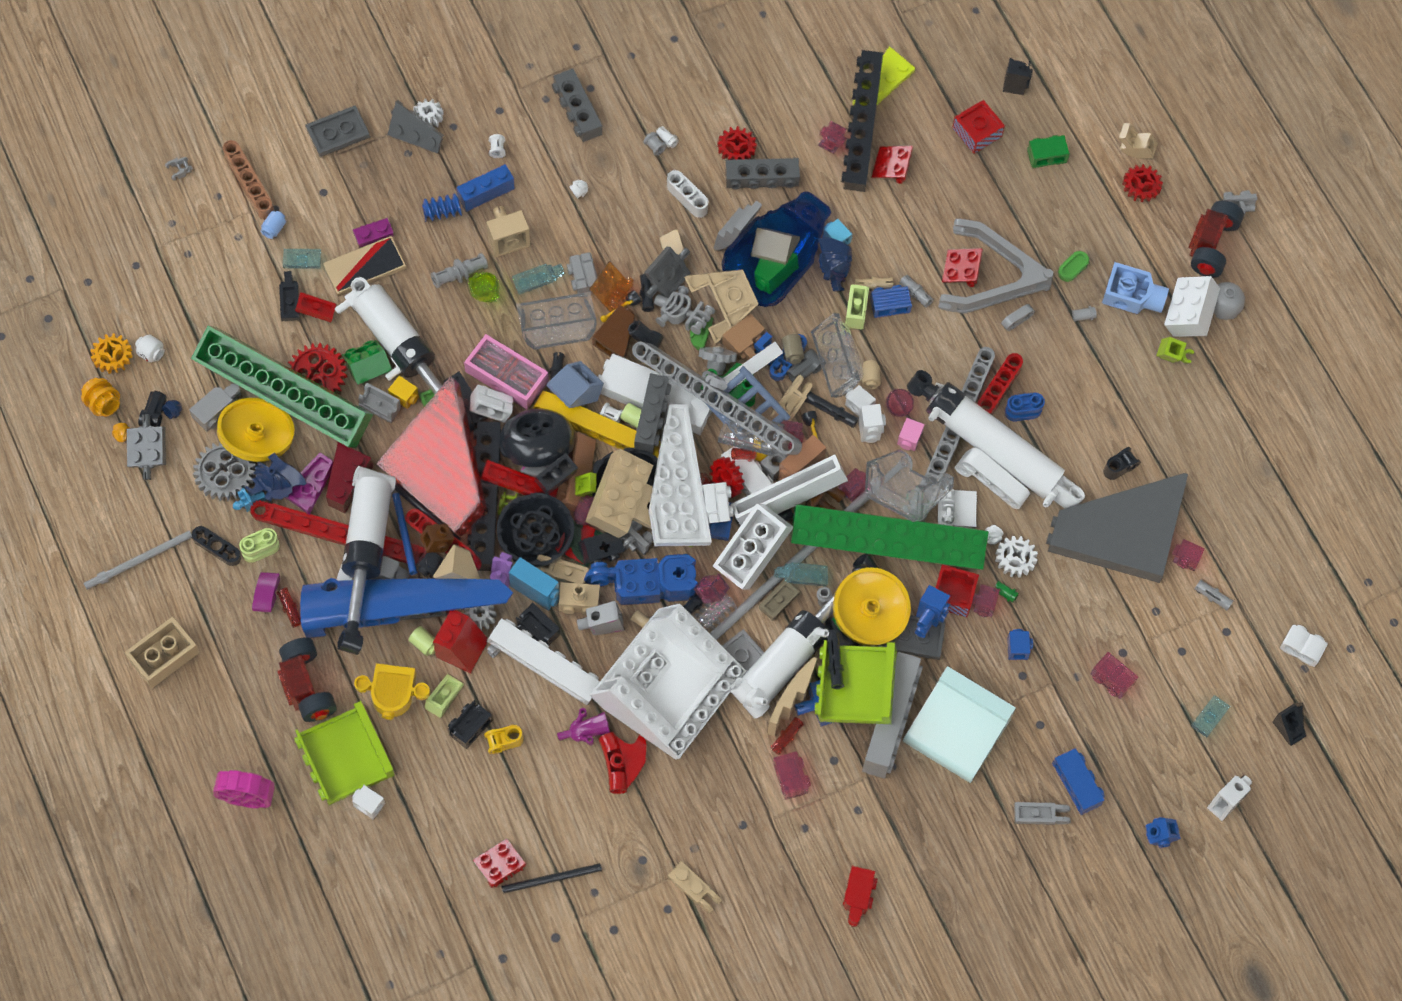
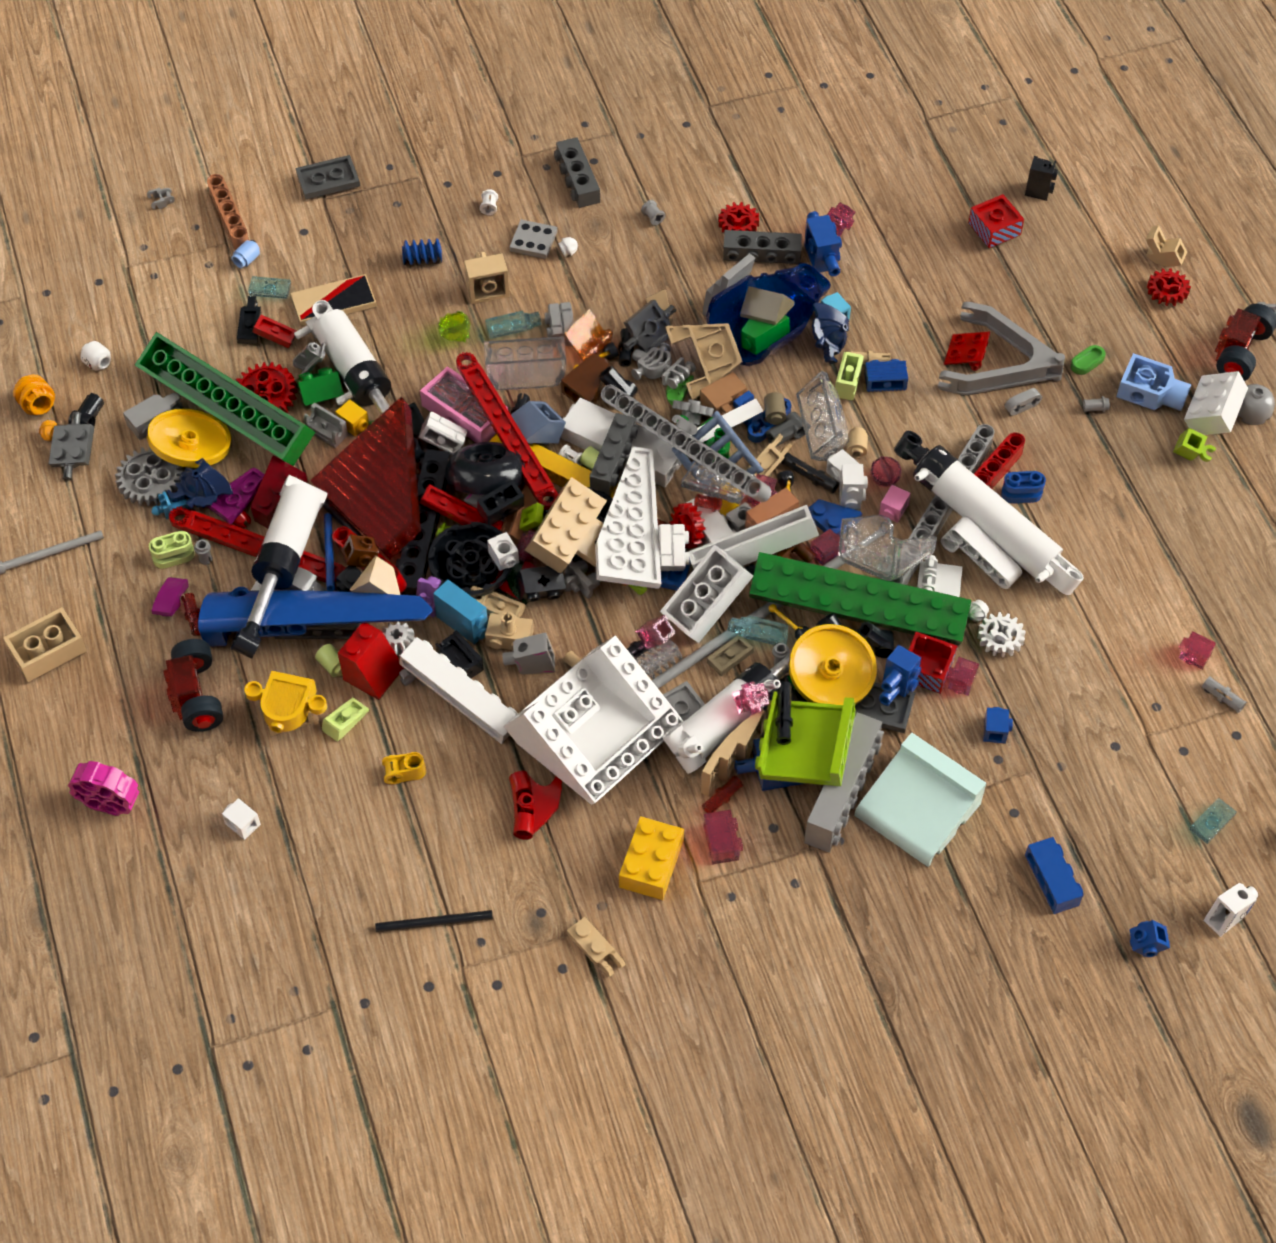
camera: 10 degrees right, 10 degrees down
light orange gear [90,333,133,374] -> none
dark blue plate [162,400,182,419] -> none
black beam [192,526,241,566] -> none
lime panel [294,701,395,805] -> none
magenta plate [352,218,394,248] -> none
dark grey wing [387,100,444,153] -> none
white gear [413,99,444,127] -> none
light grey piece [431,253,488,289] -> none
black hinge [448,700,493,749] -> none
blue brick [456,164,515,212] -> none
hinge [473,839,526,888] -> none
magenta piece [557,708,610,746] -> none
blue brick [584,554,698,605] -> none
white pin [656,126,678,148] -> none
white beam [667,170,708,218] -> none
black brick [841,50,883,192] -> none
red hinge [843,866,878,927] -> none
neon yellow wing [853,46,915,106] -> none
red hinge [871,146,913,184] -> none
light grey pin [899,275,934,308] -> none
green pin [993,581,1019,603] -> none
light grey hinge [1014,802,1071,825] -> none
green brick [1027,135,1070,168] -> none
dark grey slope [1046,473,1188,583] -> none
clear pink brick [1090,652,1138,700] -> none
black piece [1103,447,1141,480] -> none
none -> light grey pin [194,539,213,565]
none -> red hinge [233,510,251,529]
none -> light grey hinge [293,342,326,373]
none -> red plate [456,352,559,510]
none -> white brick [487,532,519,571]
none -> light grey tile [509,219,557,259]
none -> yellow brick [619,816,684,900]
none -> clear pink brick [732,681,770,715]
none -> yellow hinge [769,604,810,640]
none -> blue brick [804,211,842,277]
none -> blue wing [808,499,862,540]
none -> black piece [857,621,894,658]

